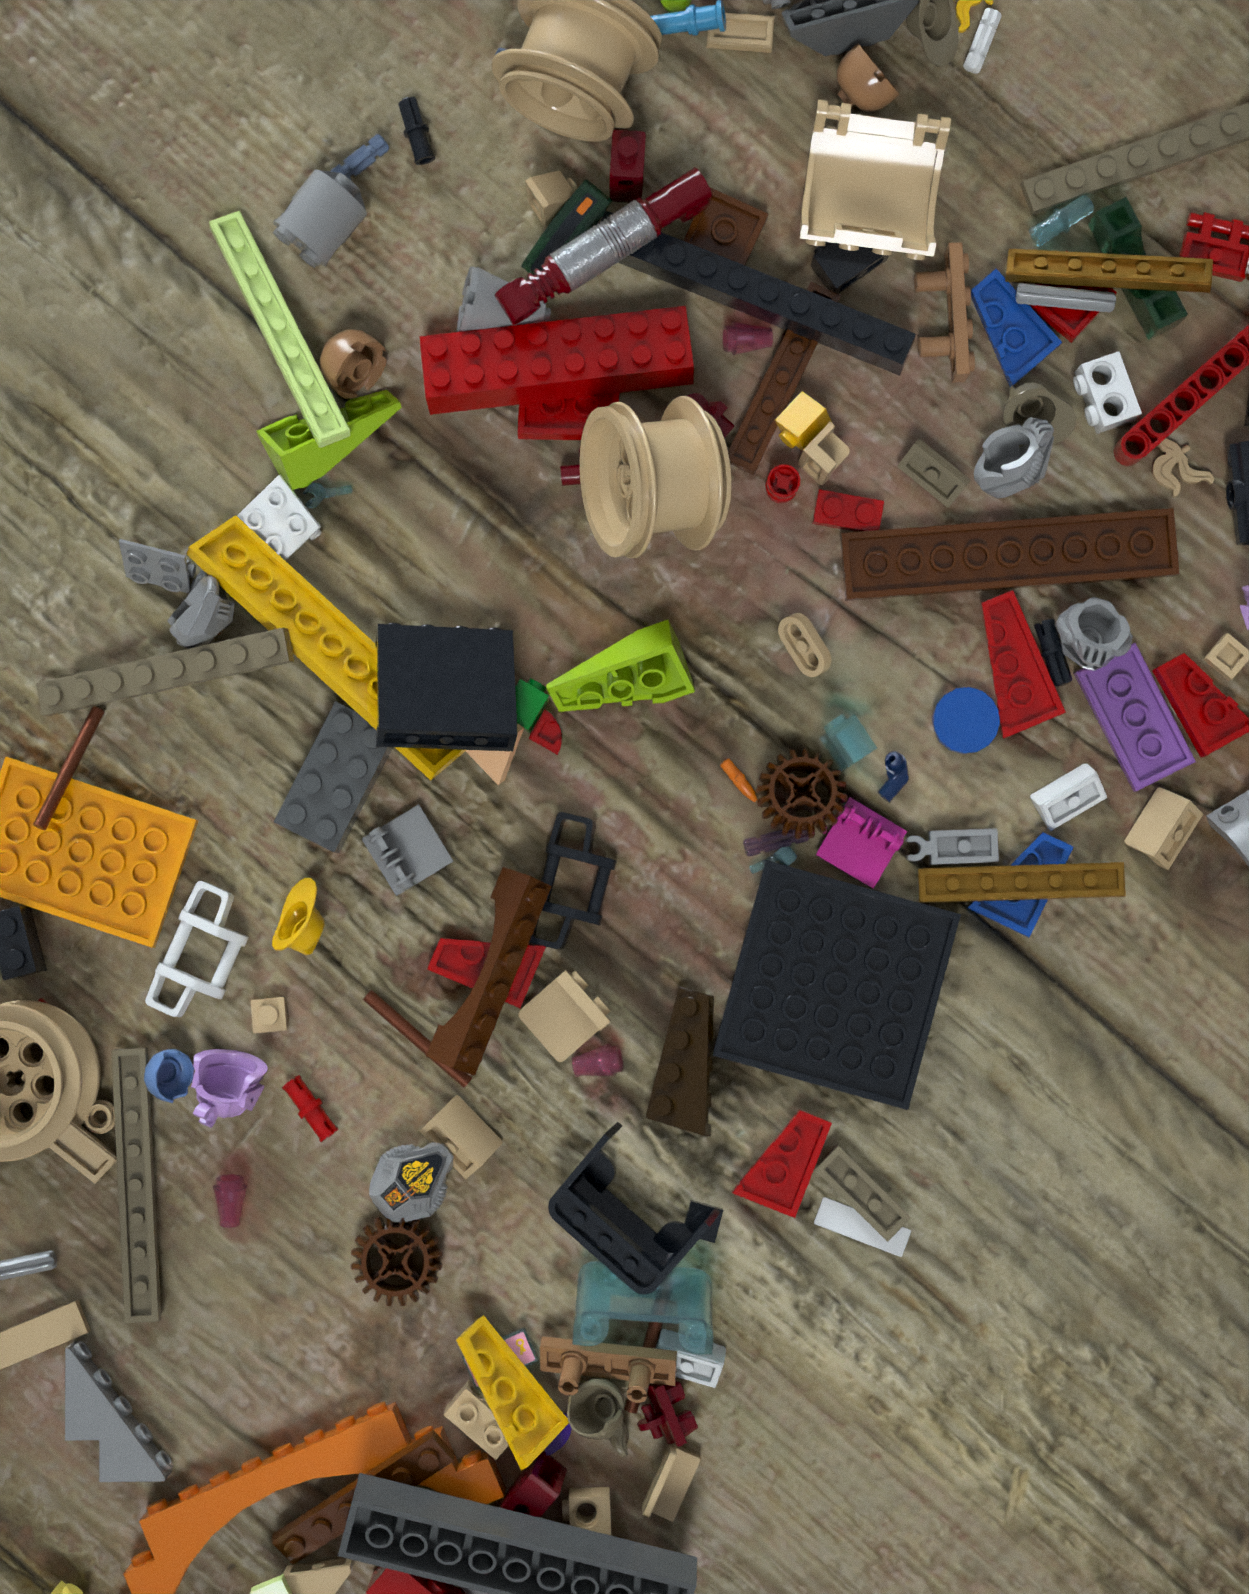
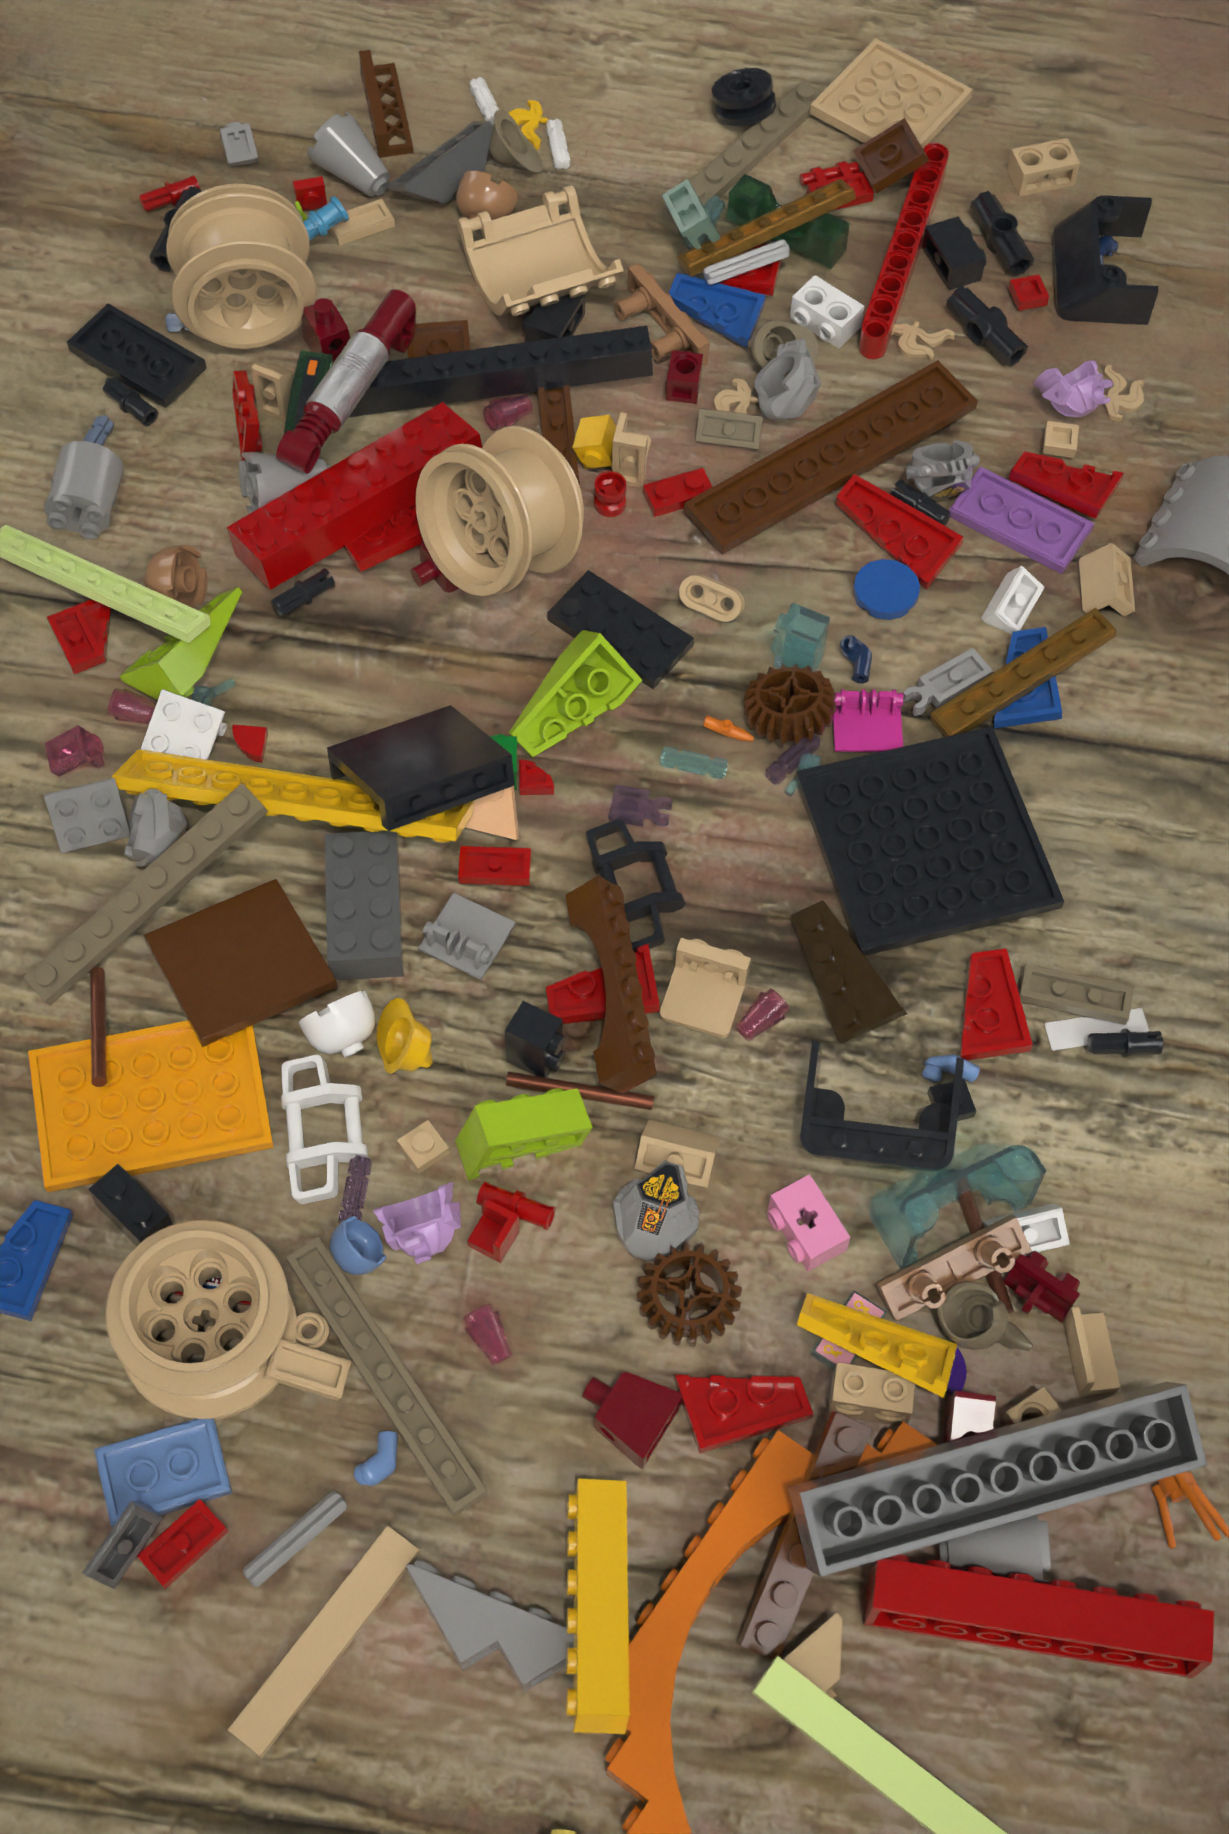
camera: 30 degrees left, 25 degrees down
none -> clear pink bracket [45,725,105,777]
none -> red wing [47,599,111,674]
none -> black plate [67,303,206,408]
none -> clear pink cone [107,687,156,724]
none -> reddish brown tile [144,879,337,1047]
none -> red wing [232,371,262,461]
none -> red tile [232,724,268,763]
none -> black axle [271,568,335,616]
none -> white cylinder [298,991,375,1058]
none -> axle [338,1155,372,1224]
none -> medium blue arm [354,1431,398,1486]
none -> lime wedge [455,1088,593,1181]
none -> red plate [458,846,531,886]
none -> red panel [467,1199,520,1263]
none -> black brick [505,1001,566,1078]
none -> black plate [547,570,694,689]
none -> yellow brick [566,1479,630,1734]
none -> dark red torso [582,1371,683,1469]
none -> plate [609,784,673,827]
none -> clear light blue axle [660,746,728,779]
none -> sand green hinge [662,179,721,249]
none -> dark red brick [666,350,703,404]
none -> red wing [674,1375,813,1454]
none -> black wheel [711,68,777,126]
none -> tan piece [714,378,759,414]
none -> bright pink brick [767,1174,850,1272]
none -> medium blue arm [922,1054,980,1083]
none -> black axle [1087,1029,1163,1058]

